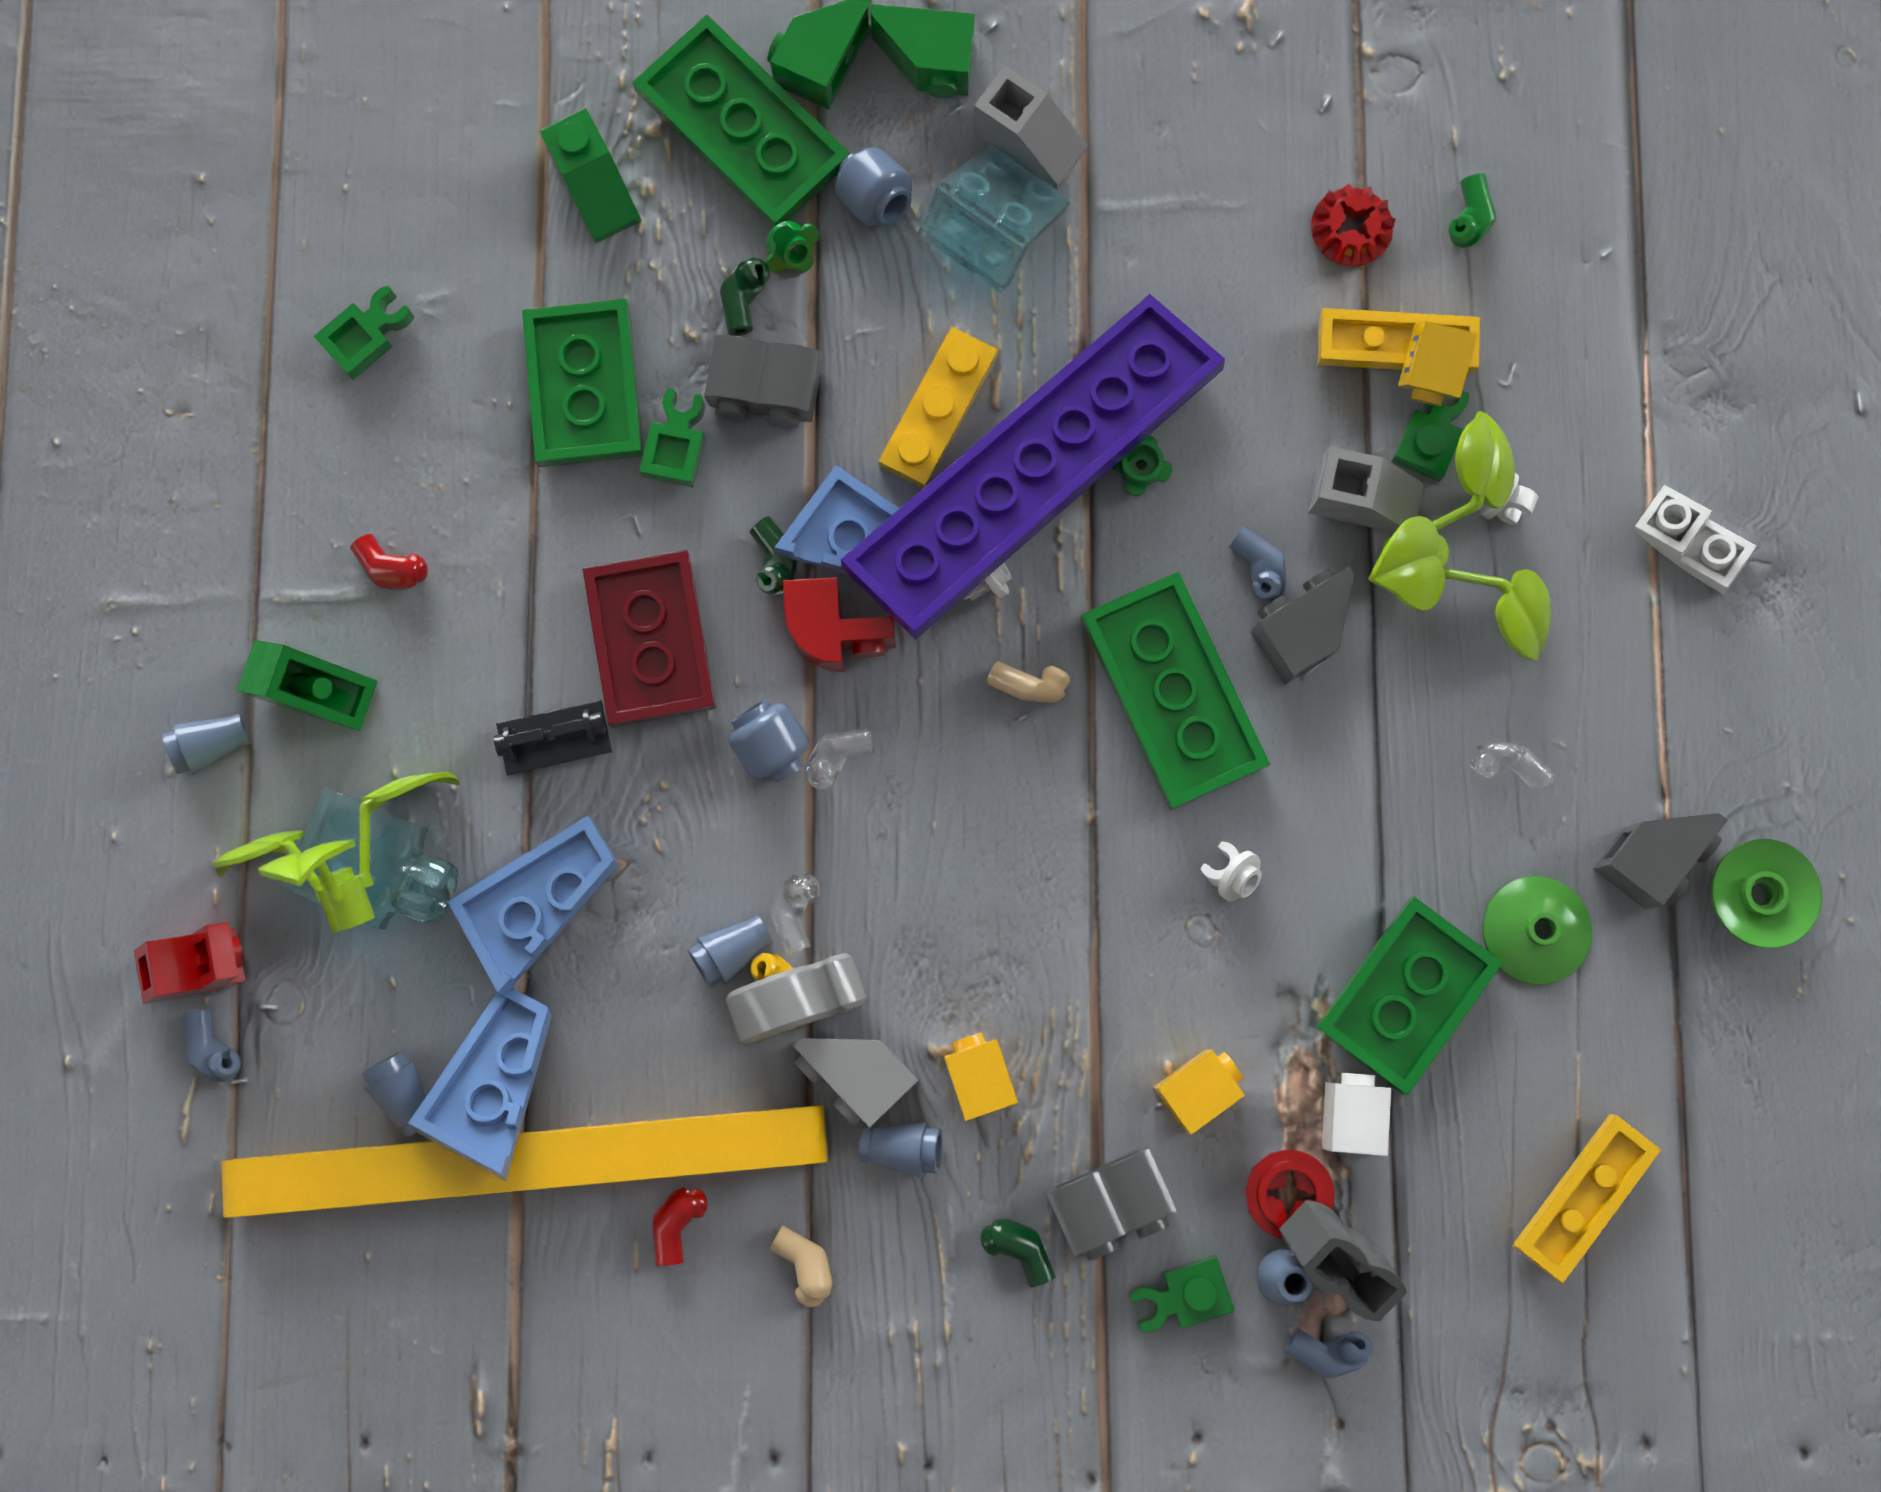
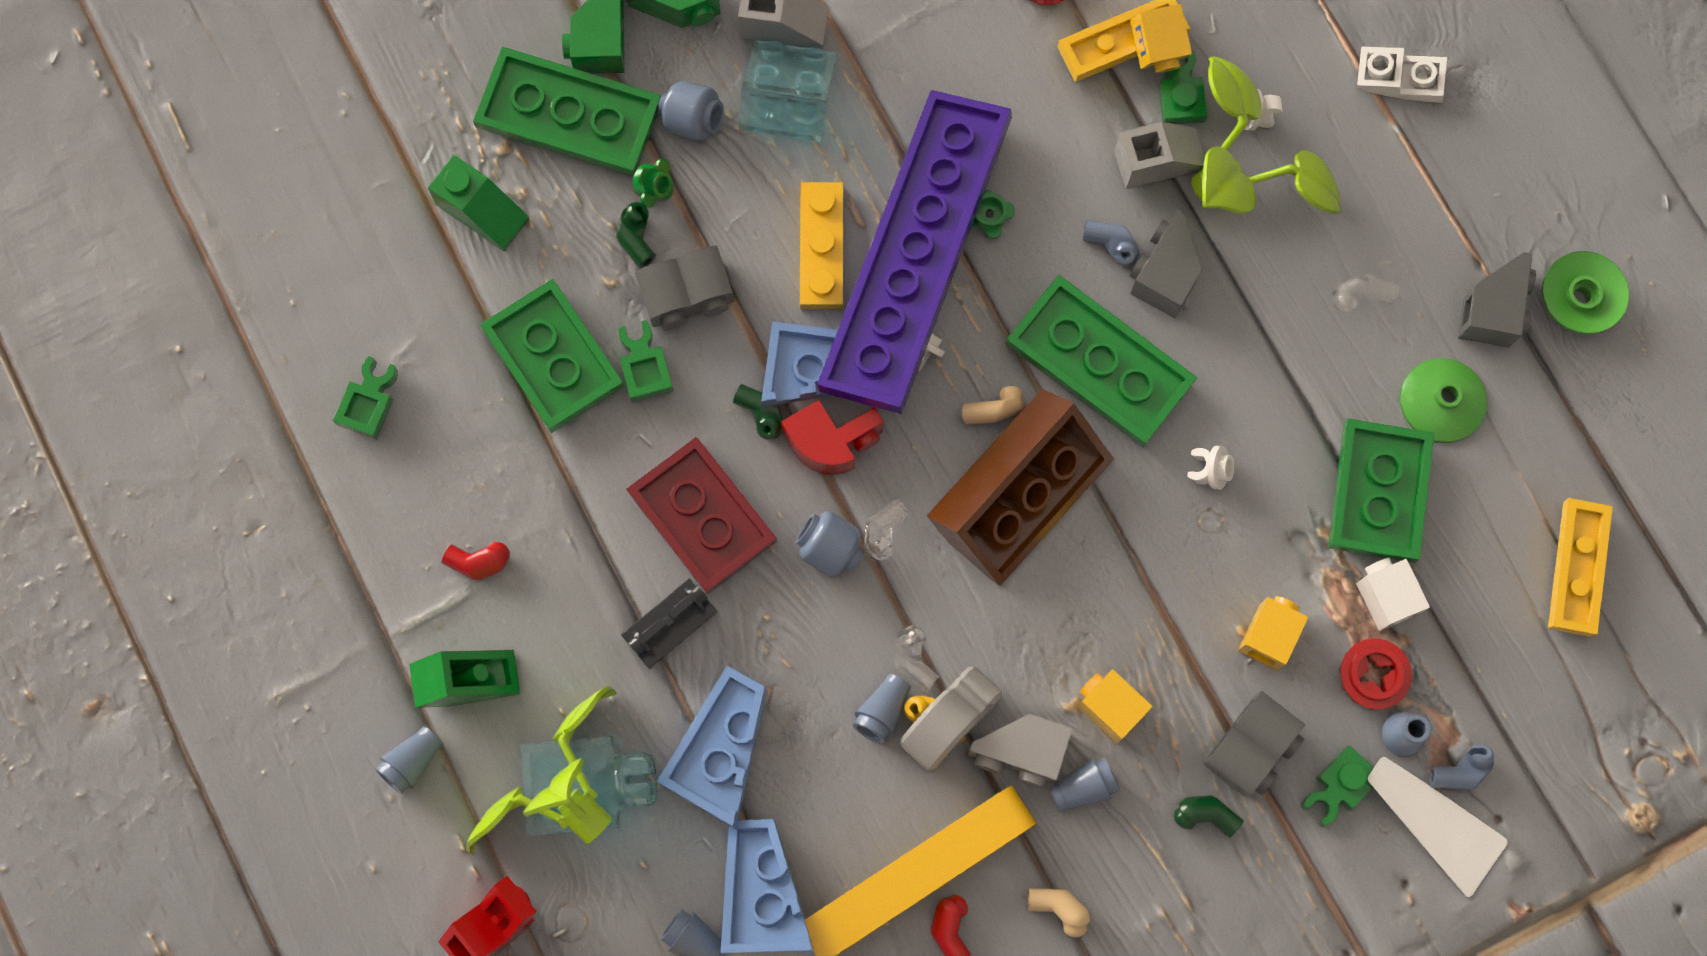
camera: 30 degrees left, 5 degrees down
dark grey brick [1279,1200,1407,1321] -> none
none -> reddish brown slope [927,389,1114,586]
none -> white sticker [1368,757,1508,897]

